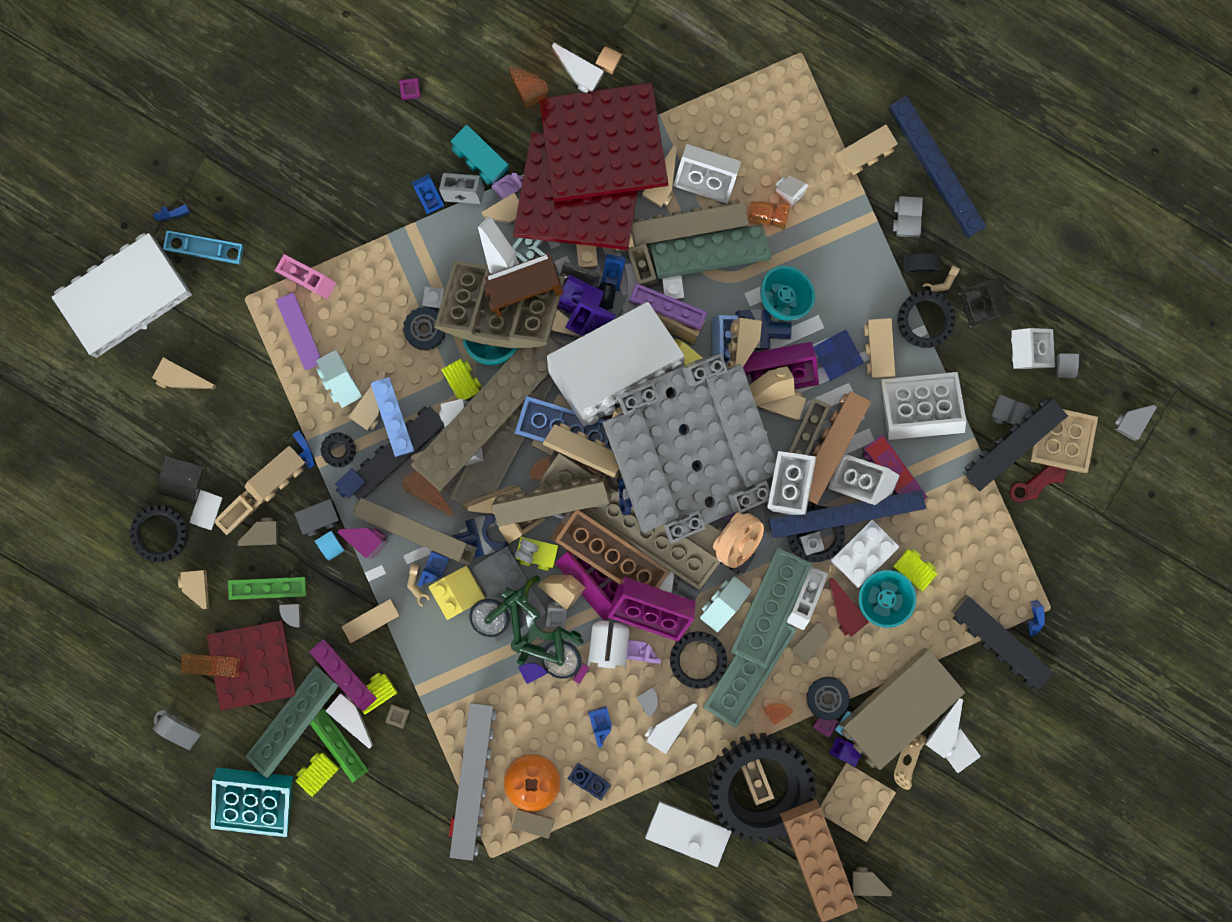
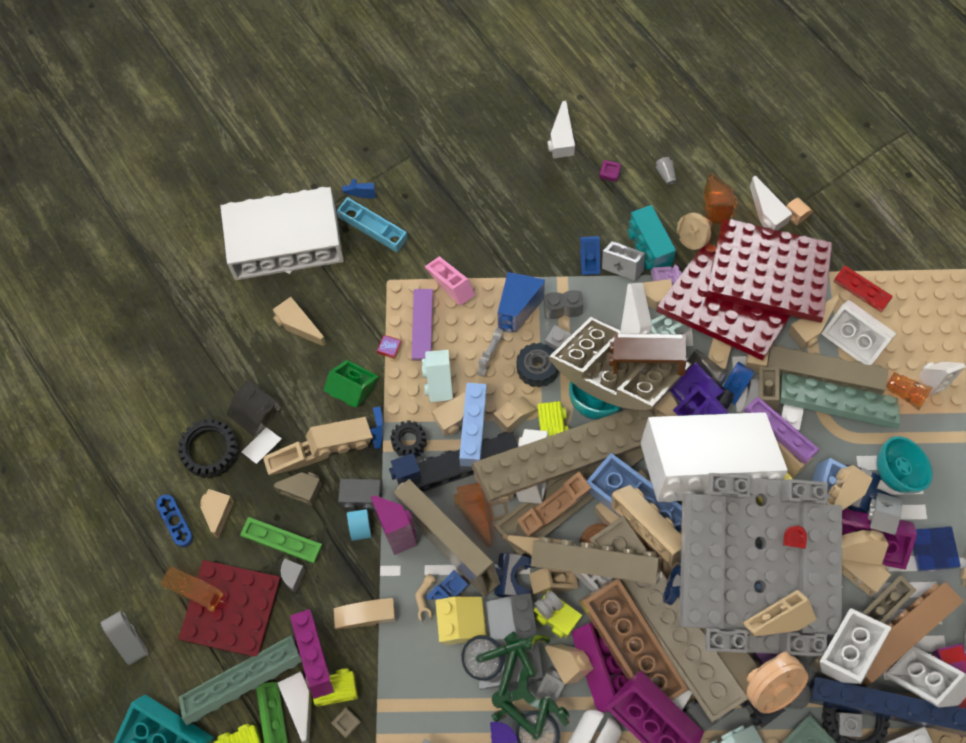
camera: 30 degrees right, 20 degrees down
none -> blue beam [156,494,193,548]
none -> green slope [323,360,379,408]
none -> tile [377,335,402,359]
none -> light grey bar [477,328,504,377]
none -> tan slope [494,396,536,433]
none -> blue slope [497,272,545,333]
none -> medium nougat slope [517,472,592,537]
none -> dark grey brick [543,290,583,319]
none -> white slope [548,101,575,158]
none -> light grey cone [656,157,677,185]
none -> tan tile [677,213,712,250]
none -> tan slope [742,590,817,636]
none -> red tile [783,526,807,549]
none -> red tile [833,266,893,313]
none -> light grey brick [867,493,903,535]

